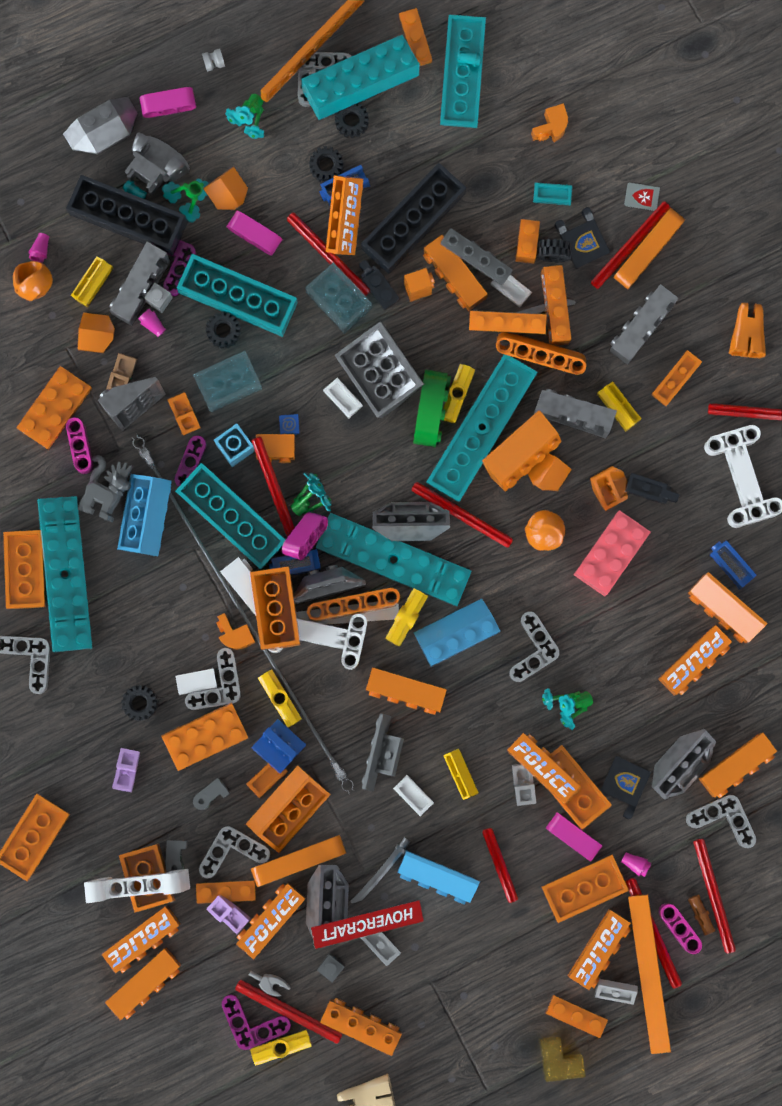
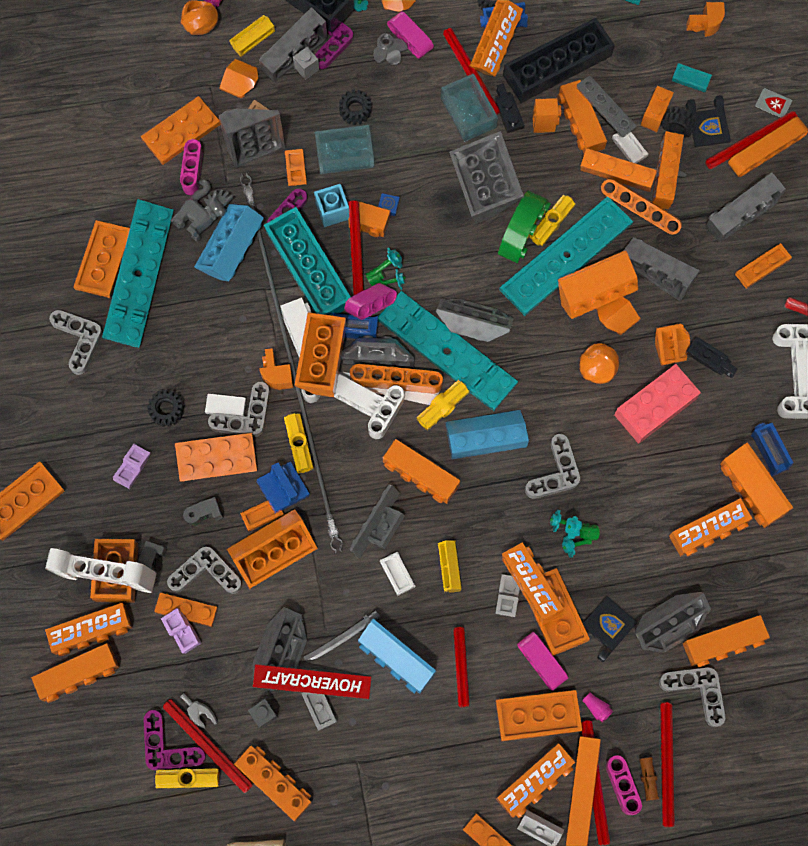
camera: 20 degrees right, 10 degrees down
dark pink cone [138,309,166,337] -> none
teal brick [177,254,298,337] -> none
orange brick [236,883,306,959] -> none
orange beam [251,835,346,887] -> none
white tile [323,378,363,419] -> none
red axle [412,482,513,548] -> none
yellow piece [597,382,641,432] -> none
none -> flat silver plate [374,33,408,65]

